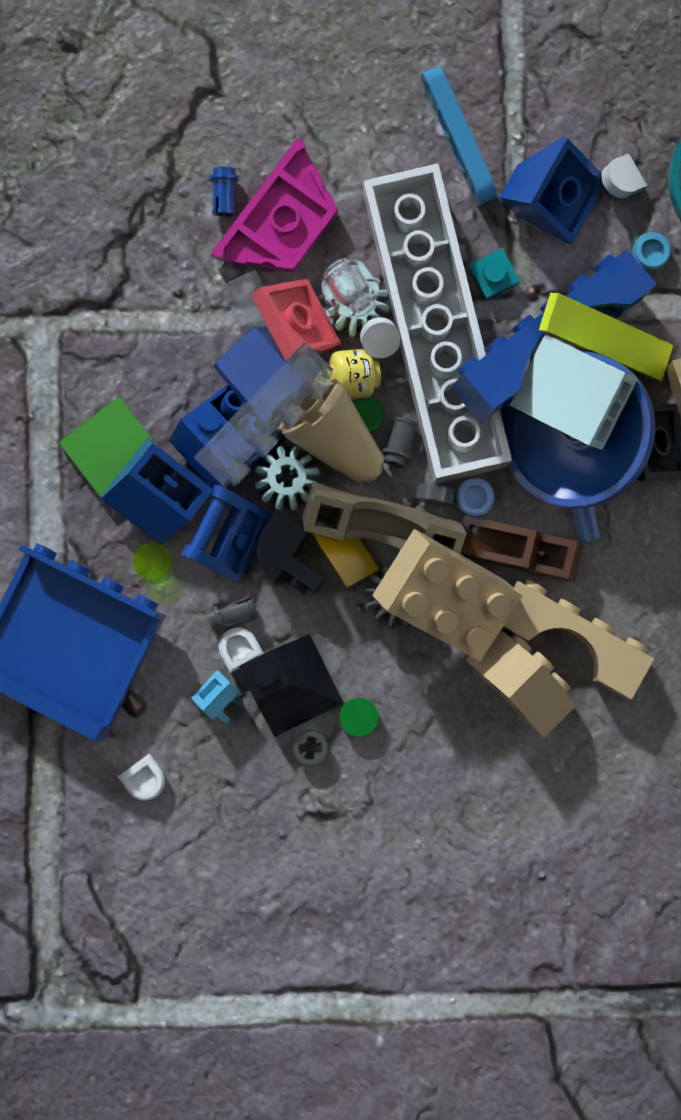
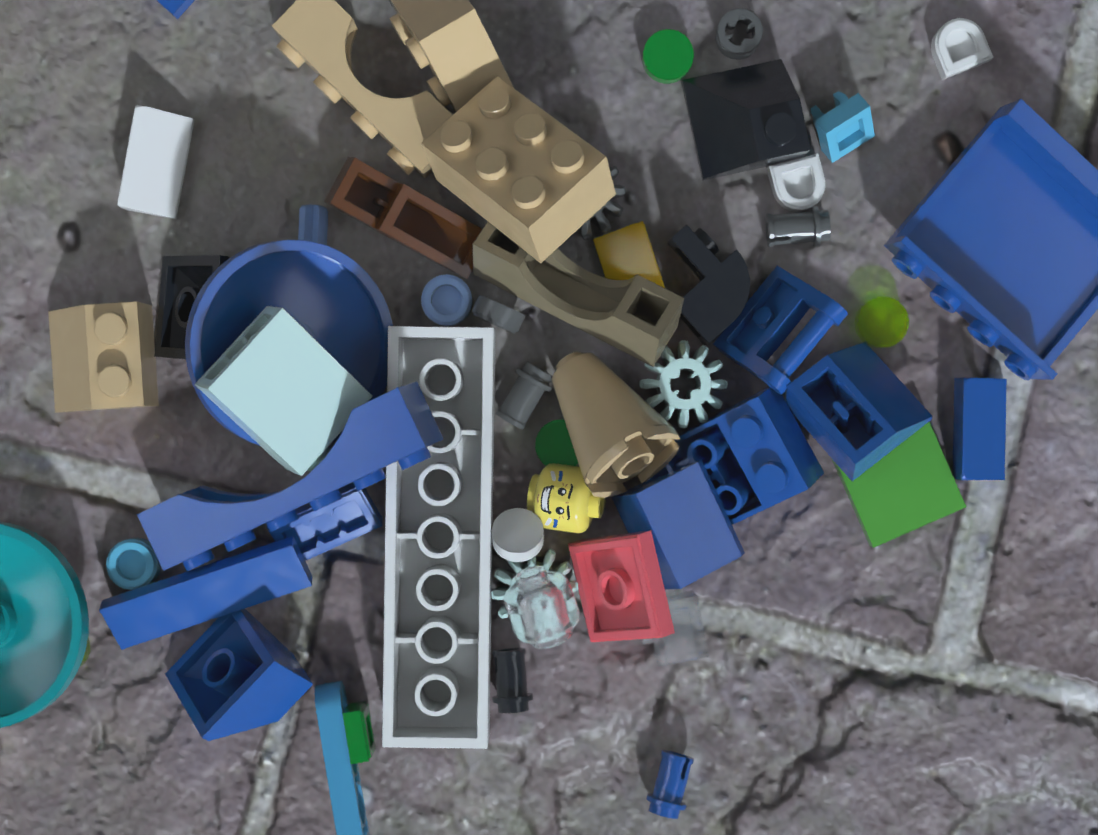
camera: 170 degrees left, 5 degrees up
clear brick [194,342,334,489] -> none
dark pink wing [211,138,338,273] -> none
teal plate [468,248,520,301] -> none
neon yellow tile [539,293,673,381] -> none
white tile [602,154,647,198] -> none
none -> blue tile [99,536,313,650]
none -> plate [267,482,383,561]
none -> green tile [342,701,376,764]
none -> black pin [492,648,533,713]
none -> blue slope [952,377,1007,480]

